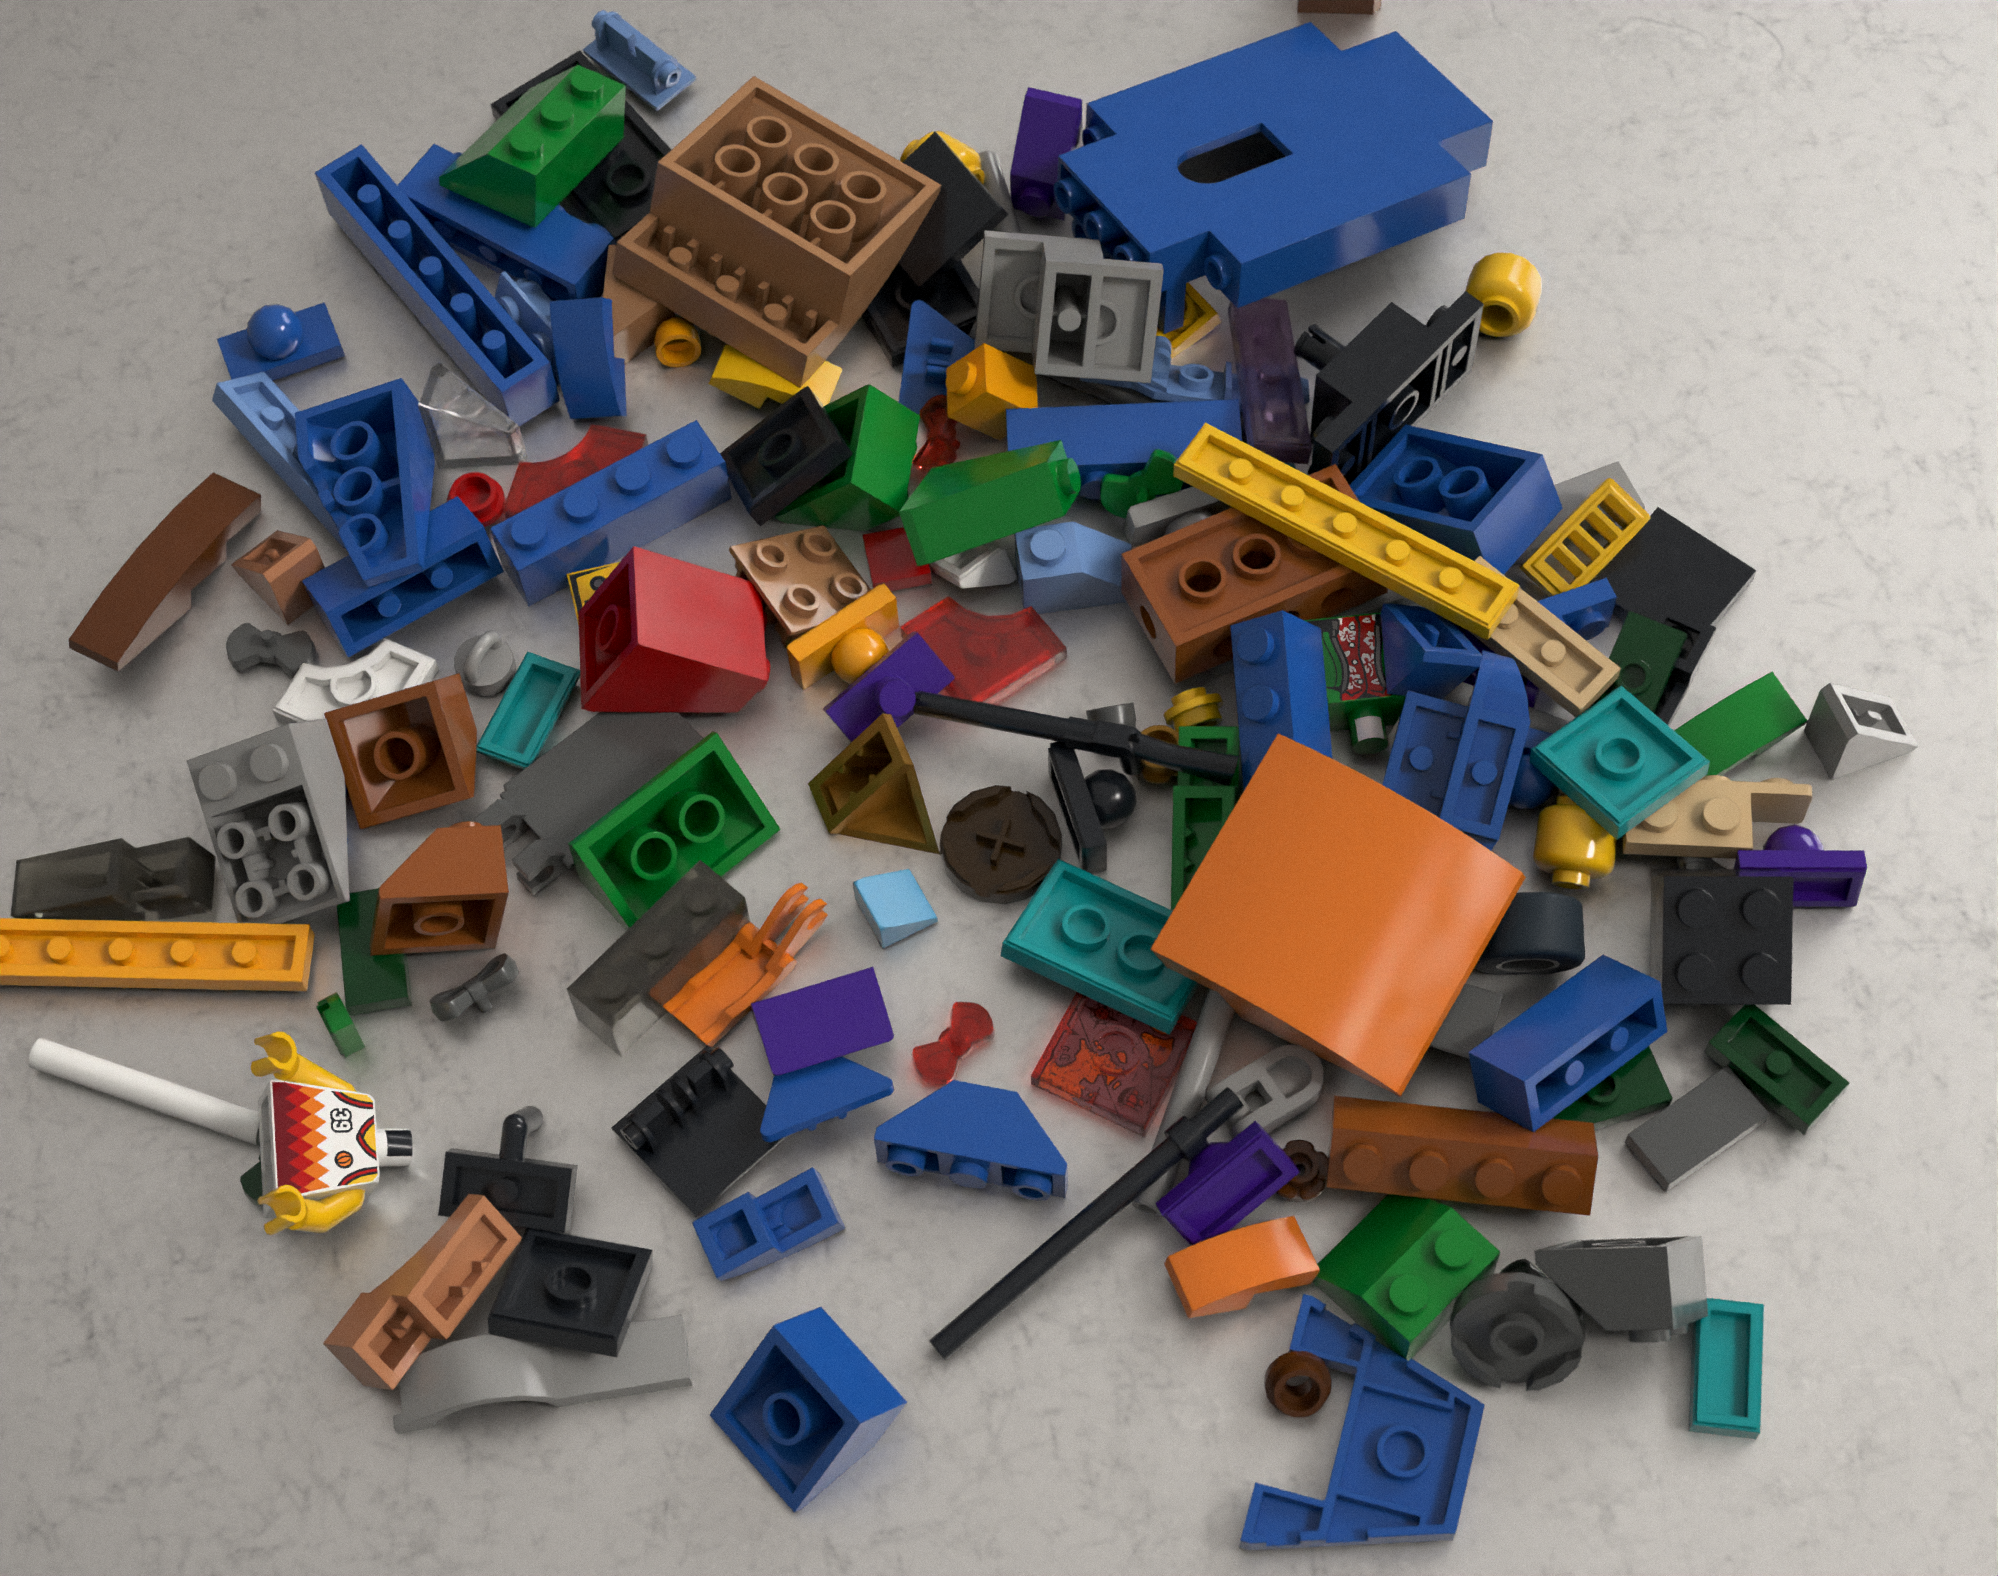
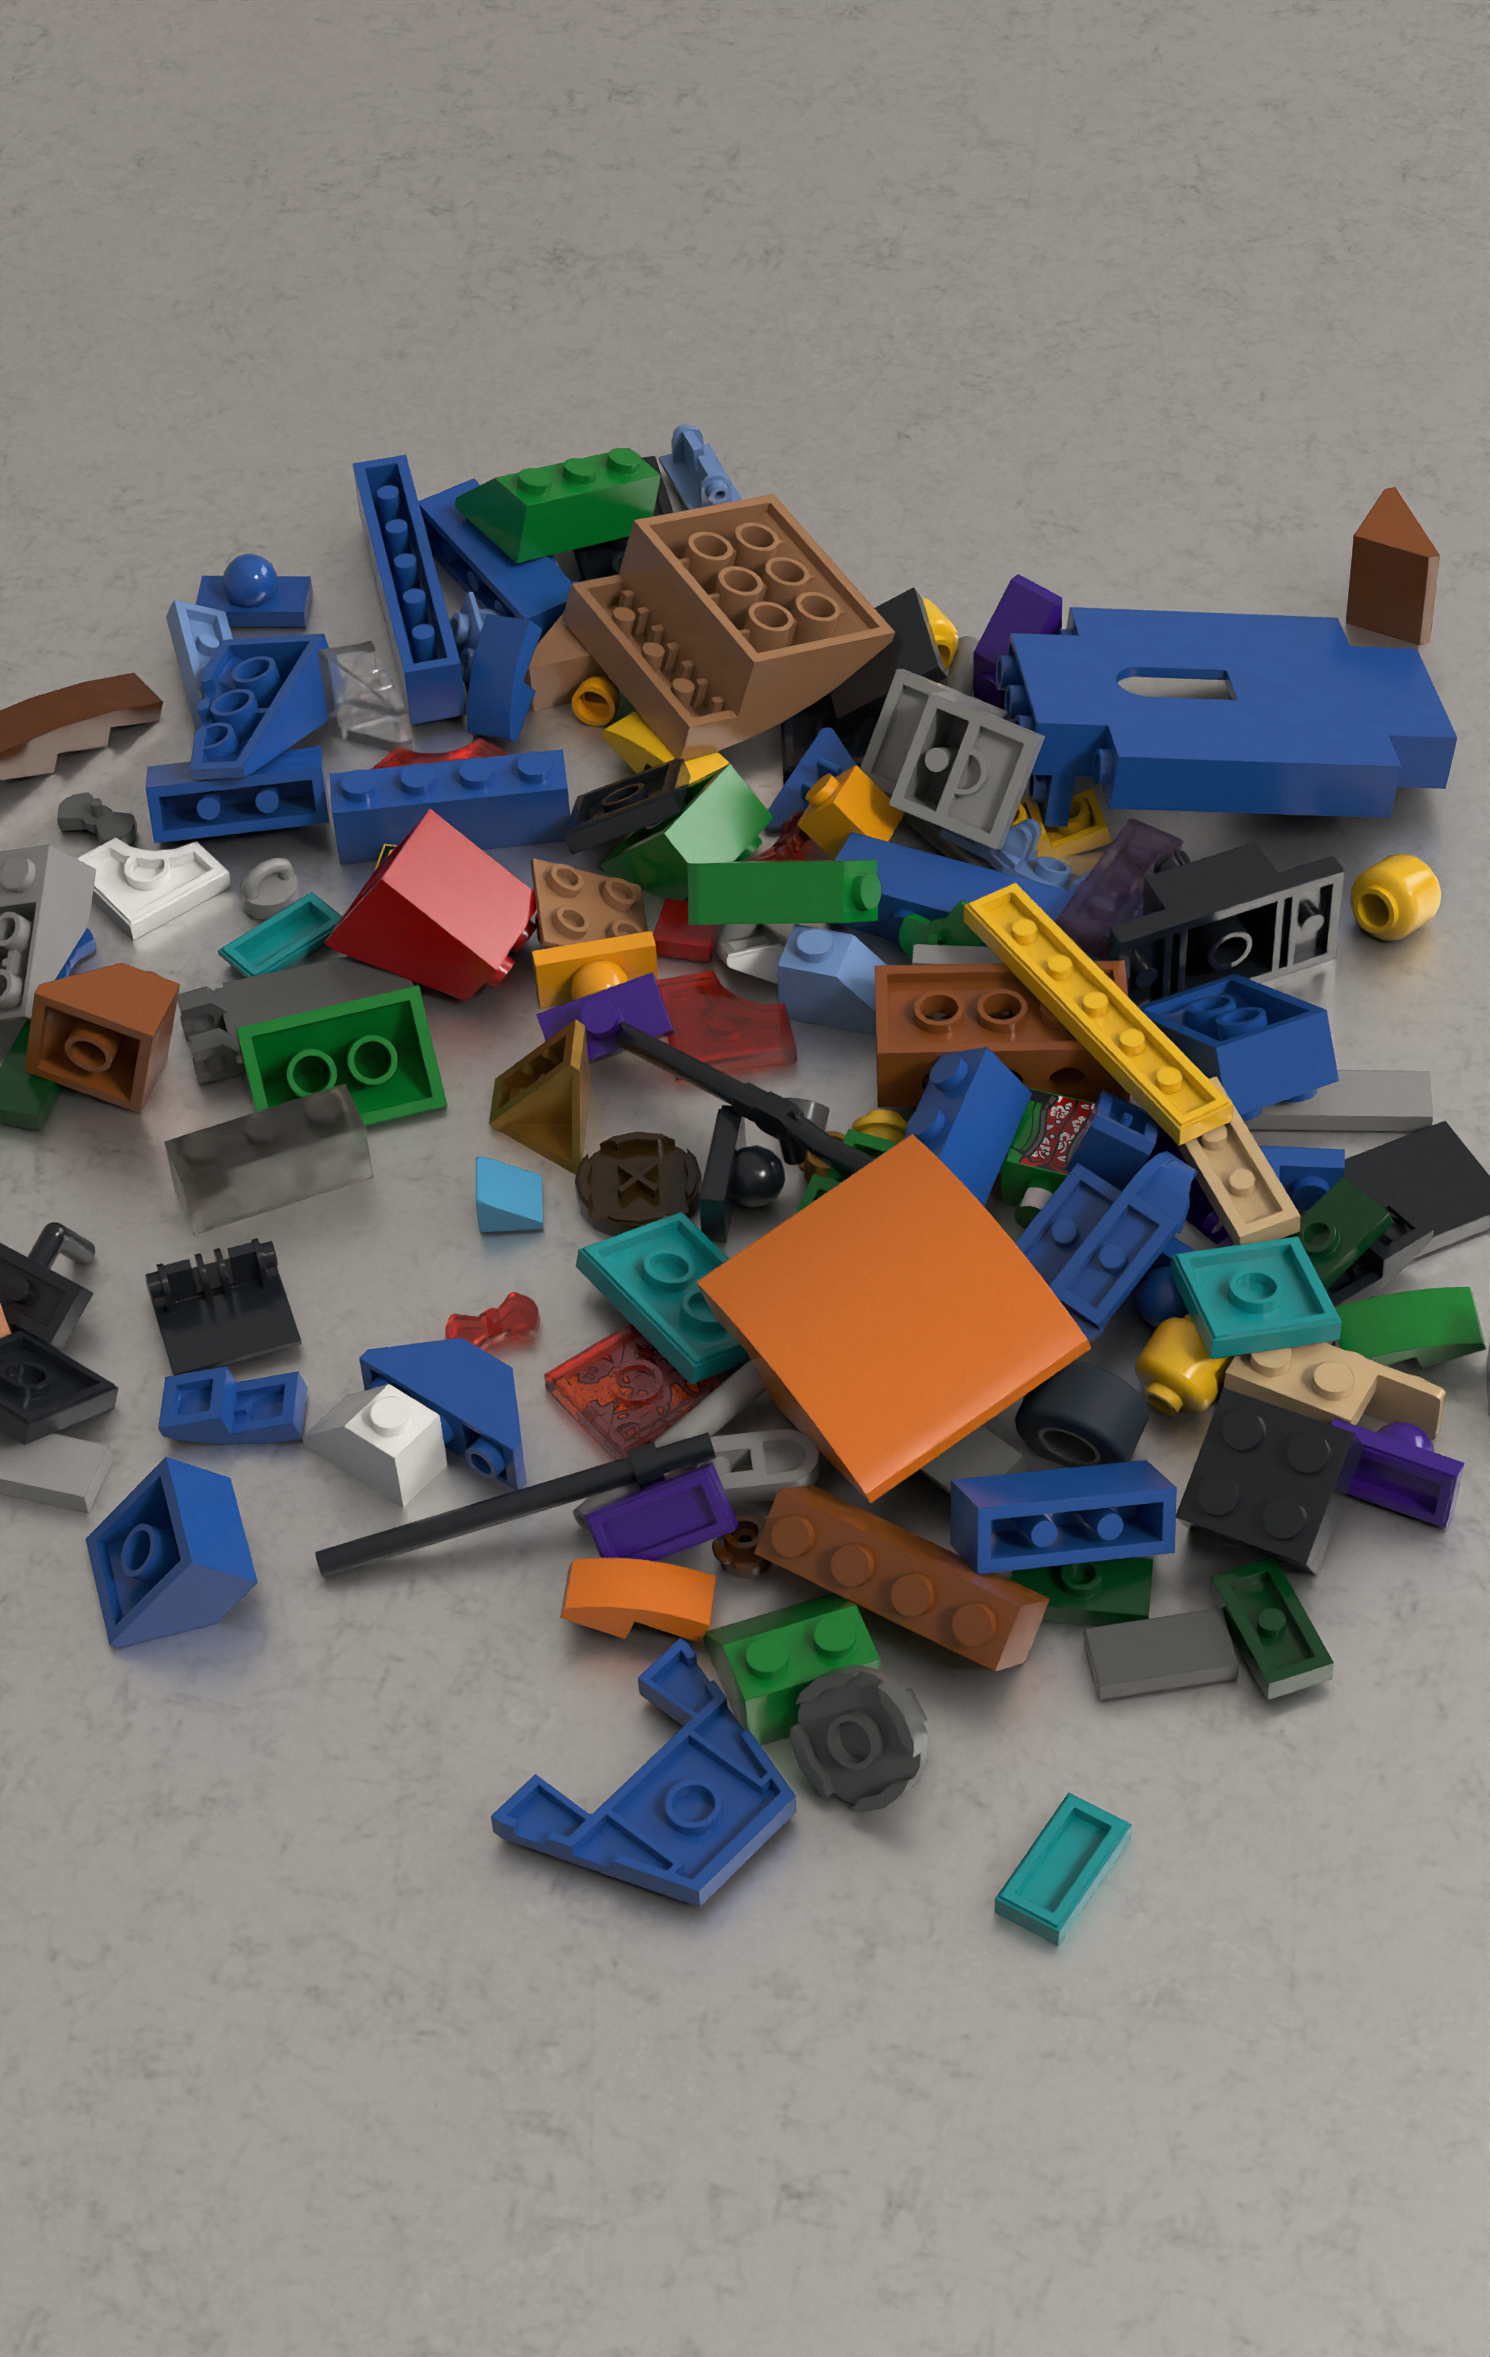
camera: 25 degrees right, 15 degrees down
nougat slope [231,530,325,625] -> none
dark orange slope [324,673,477,829] -> none
dark grey piece [429,953,519,1022] -> none
red plate [447,472,506,527] -> none
orange arm [662,882,828,1047] -> none
dark purple panel [751,967,894,1076] -> none
blue piece [760,1056,894,1142] -> none
reddish brown plate [1264,1351,1332,1417] -> none
yellow slope [1519,478,1651,597] -> none
dark grey slope [1534,1236,1708,1343] -> none
none -> white slope [303,1384,448,1508]

